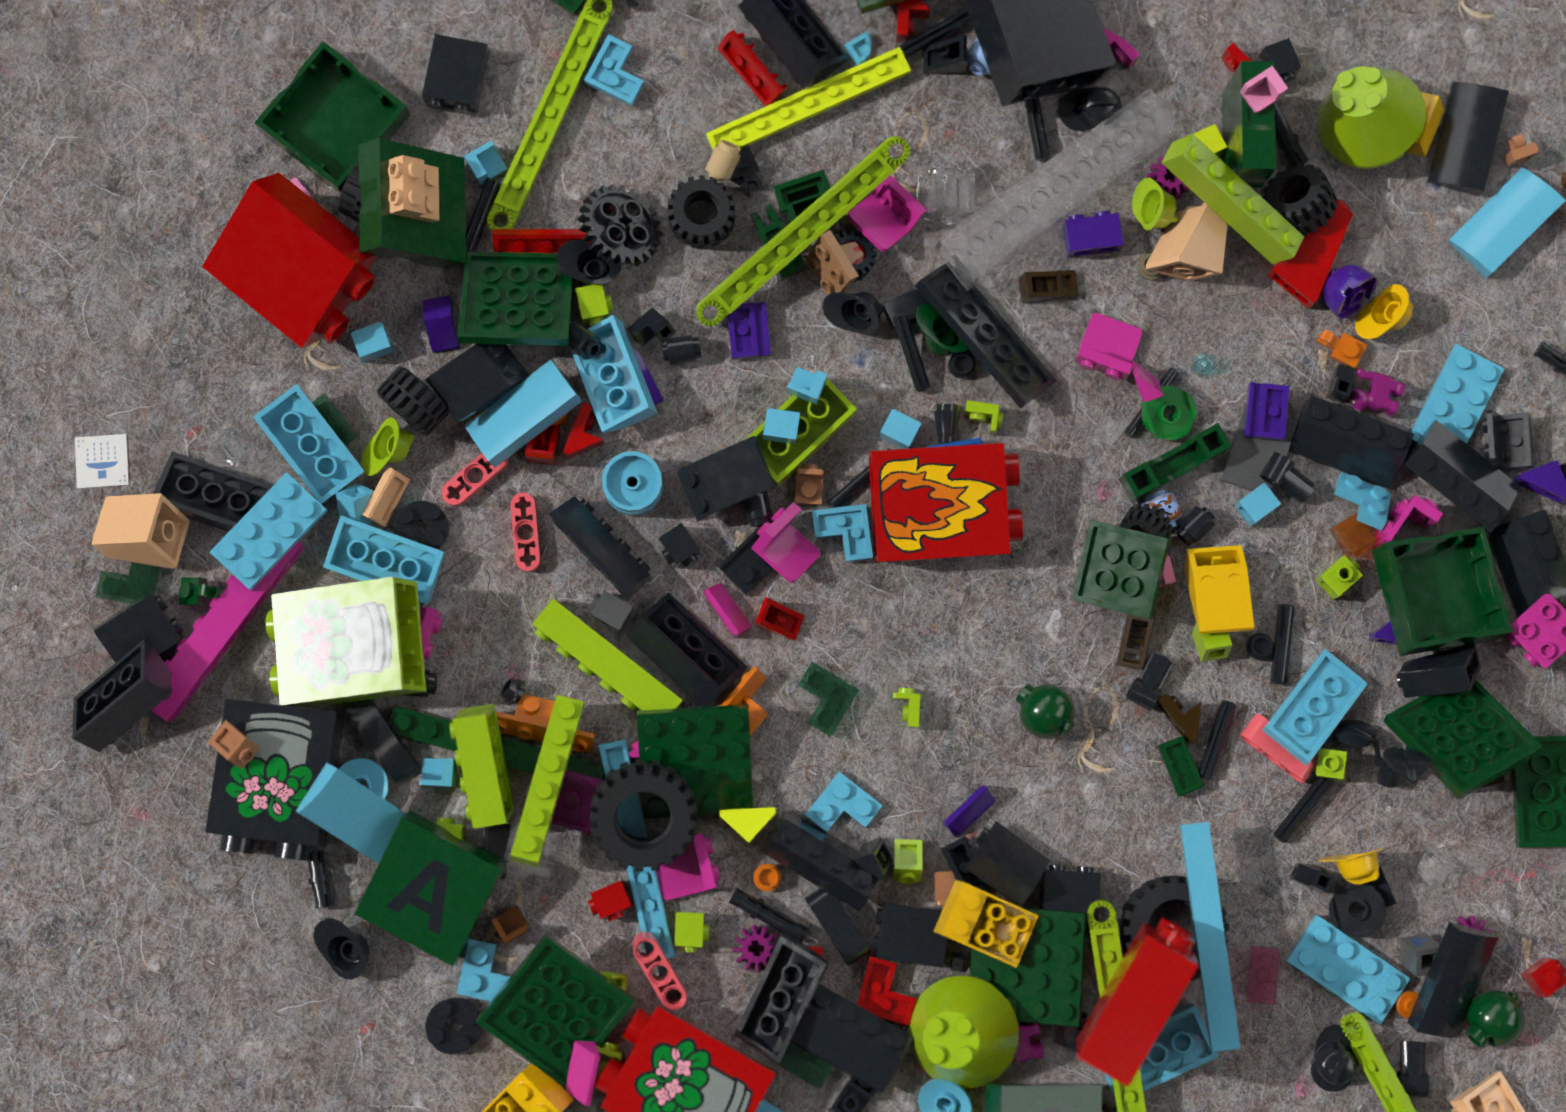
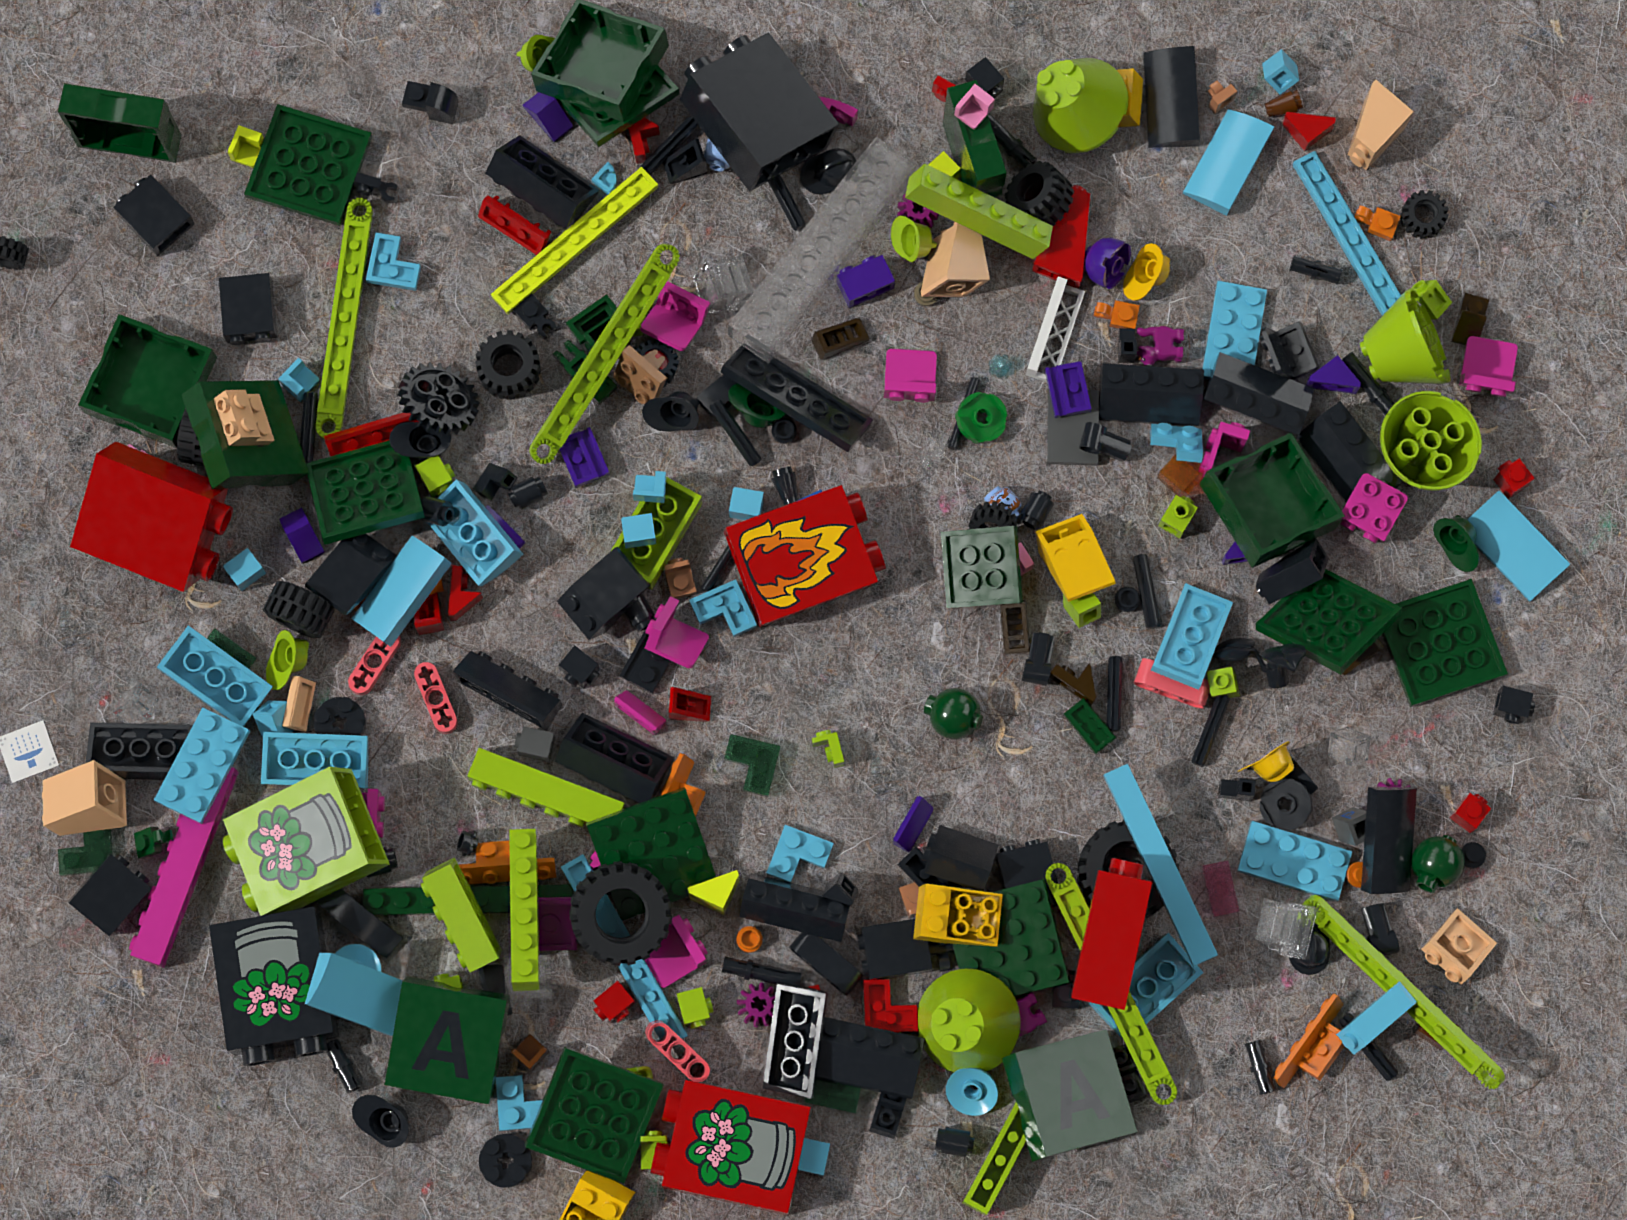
camera: 15 degrees left, 5 degrees down
black slope [72,638,172,753] -> none
nougat bracket [208,720,260,768] -> none
medium azure panel [419,758,456,788] -> none
dark pink slope [565,1041,600,1106] -> none
medium azure wheel [602,451,663,516] -> none
tan brick [705,140,741,182] -> none
lime bracket [894,839,923,884] -> none
lime bracket [964,400,1003,435] -> none
dark green arch [1119,423,1232,502] -> none
dark pink slope [1131,361,1163,402] -> none
medium azure panel [1234,483,1281,527] -> none
none -> white fence [1026,277,1085,382]
none -> clear plate [1254,899,1317,960]
none -> black plate [1461,842,1486,868]

